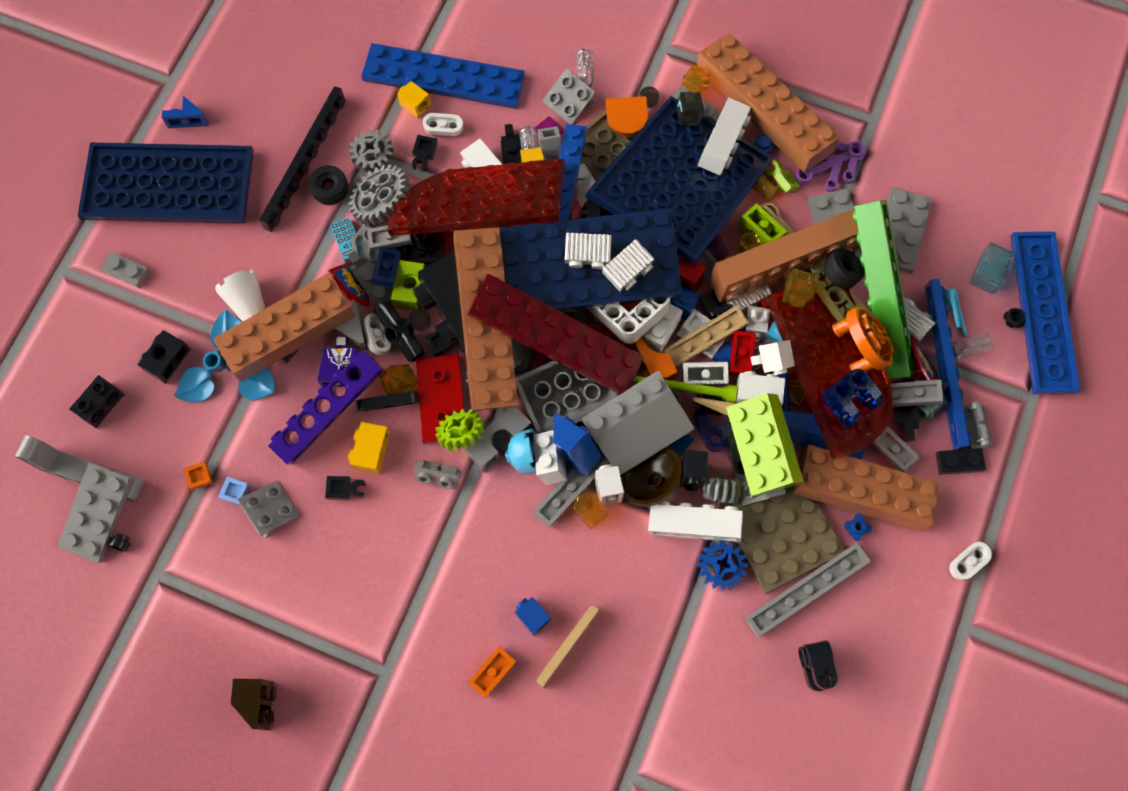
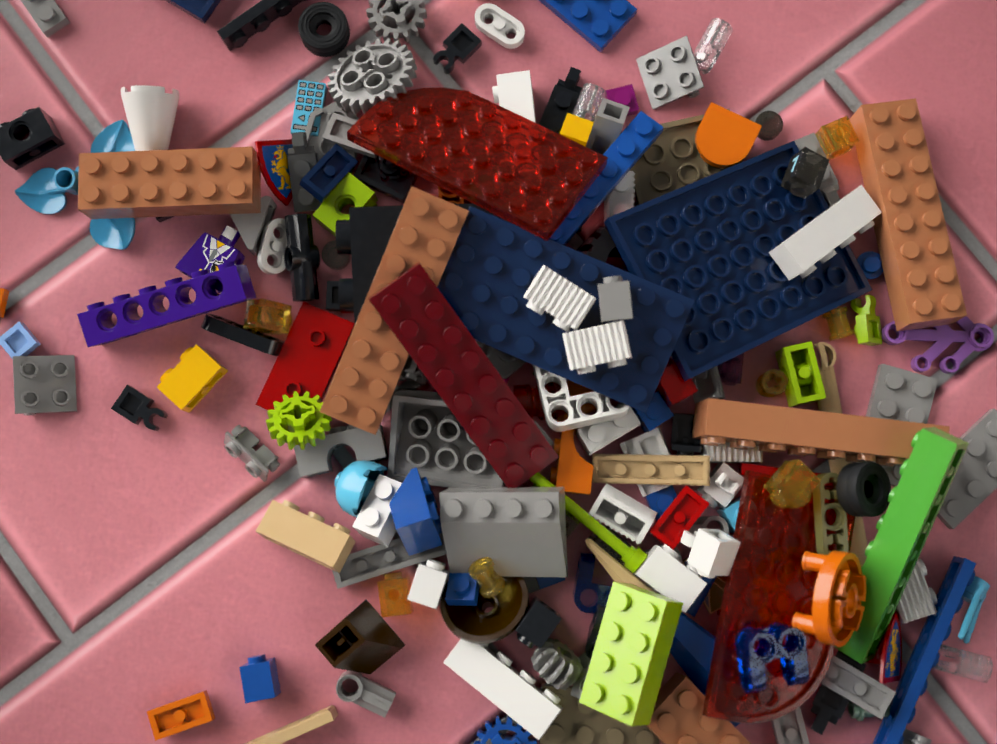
camera: 30 degrees right, 10 degrees up
none -> tan brick [256,500,356,574]
none -> dark brown slope [315,599,405,674]
none -> light grey piece [336,670,396,718]
none -> blue plate [445,573,480,606]
none -> clear yellow bush [468,557,505,598]
none -> light grey brick [598,276,633,322]

